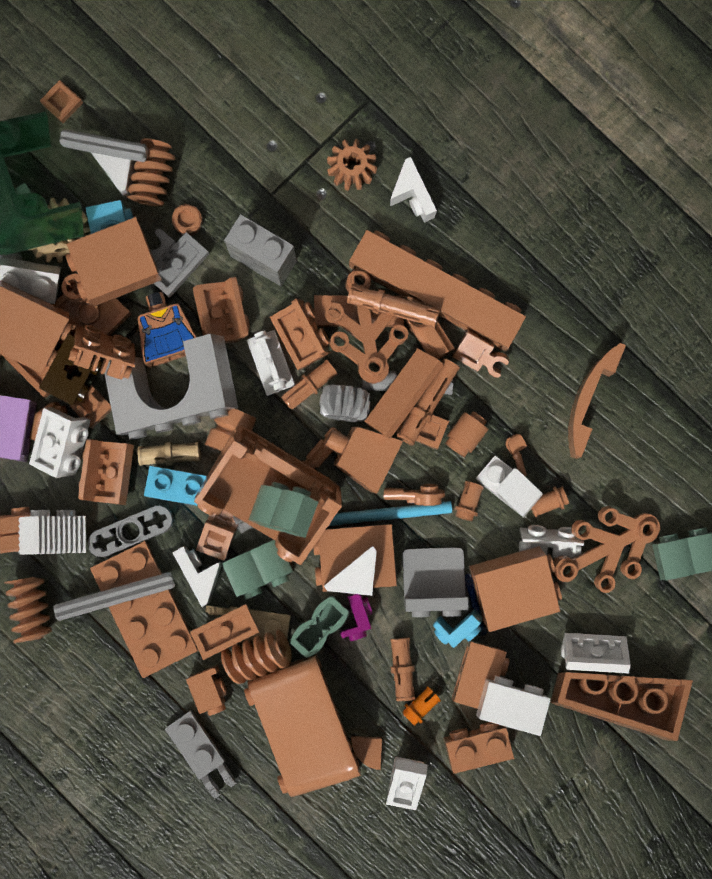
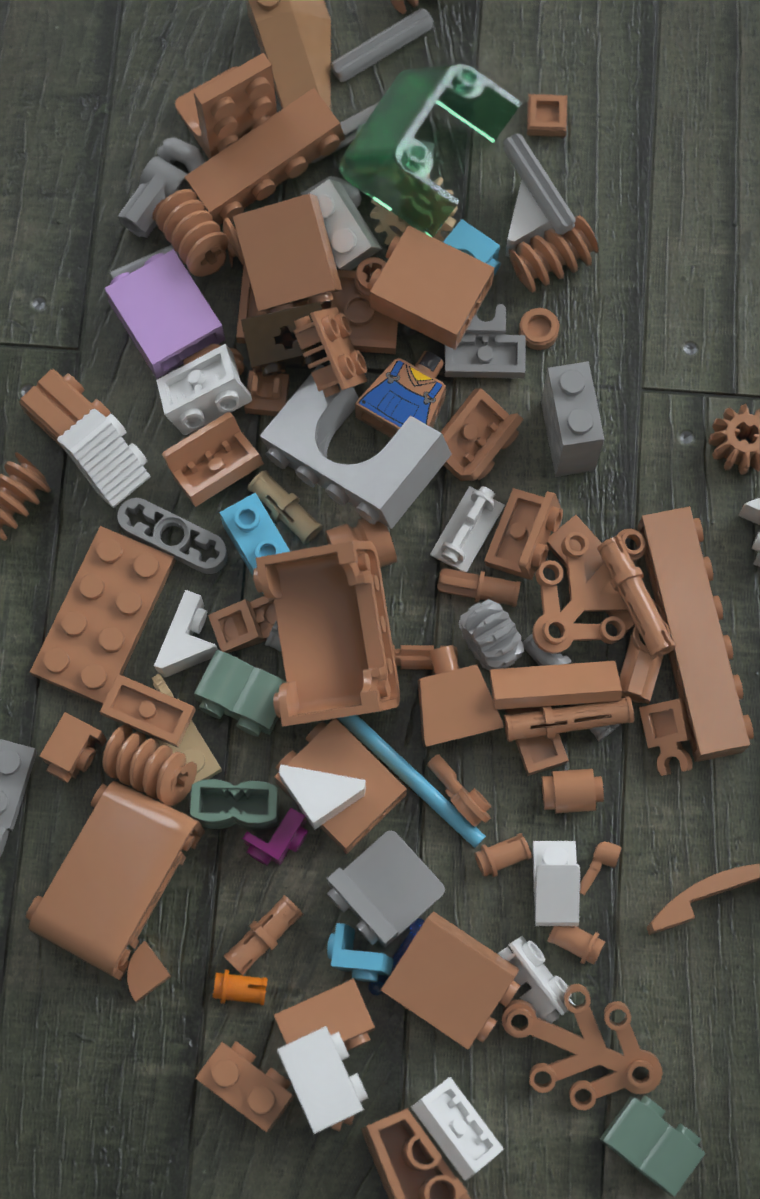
camera: 55 degrees right, 10 degrees down
light grey axle [54,572,175,621] -> none
sand green brick [248,482,318,538] -> none
white slope [386,757,428,810] -> none

